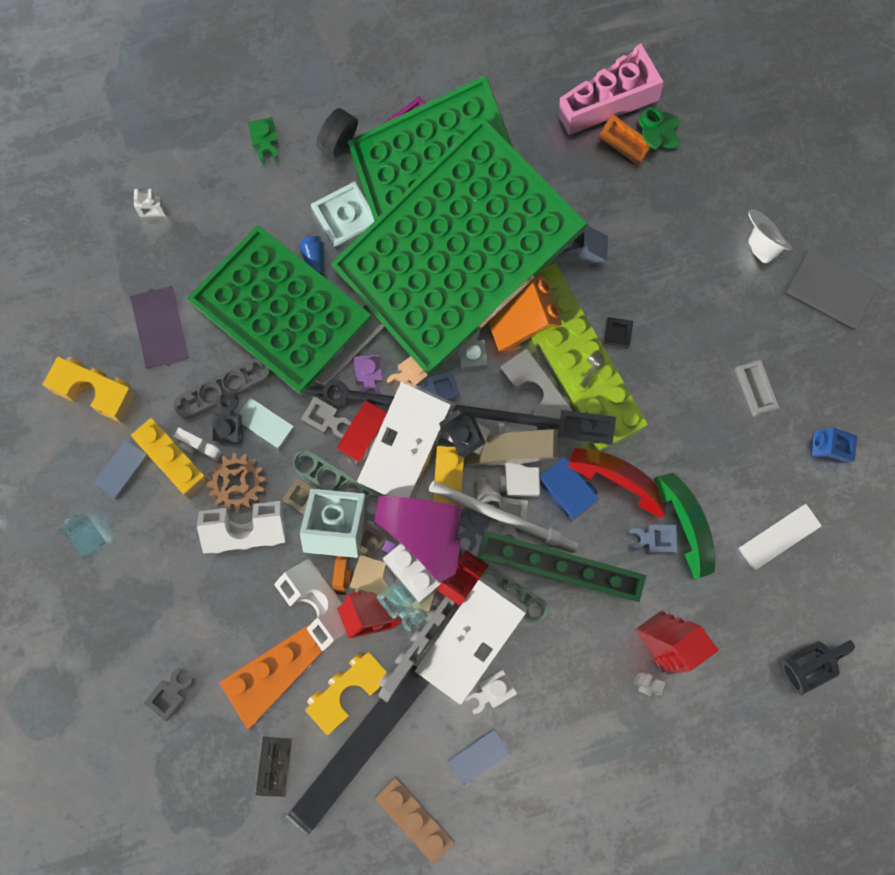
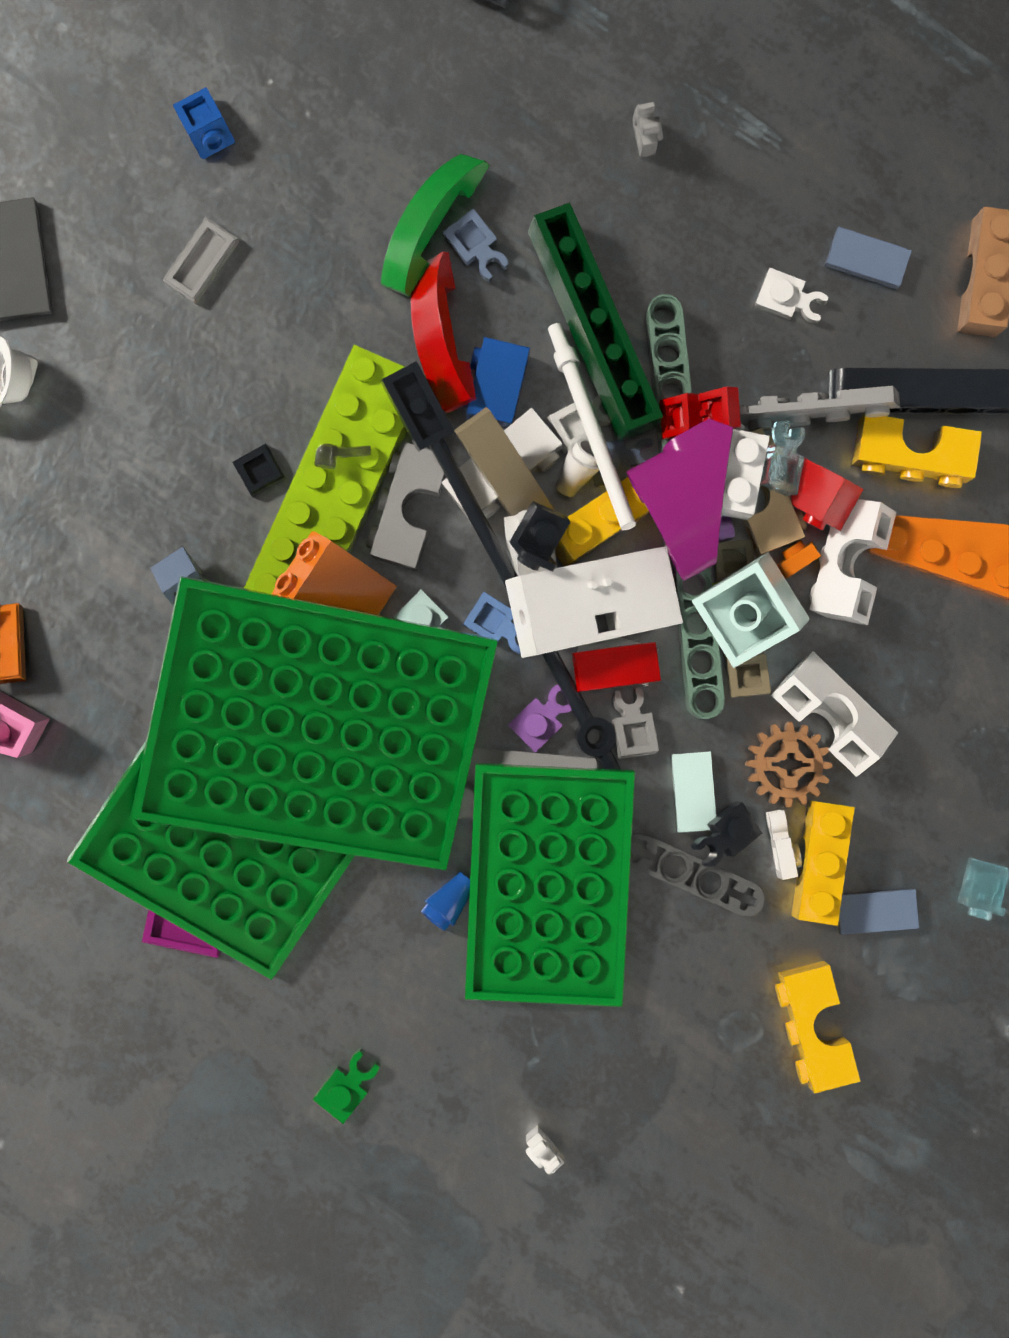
camera: 125 degrees left, 10 degrees up
clear purple piece [130,286,189,369] -> none
light aqua tile [311,181,374,249] -> none
black tyre [316,108,358,158] -> none
light nougat plate [387,356,435,392] -> none
white brick [415,575,528,705] -> none
red wedge [635,610,719,675] -> none
white tile [738,504,822,570] -> none

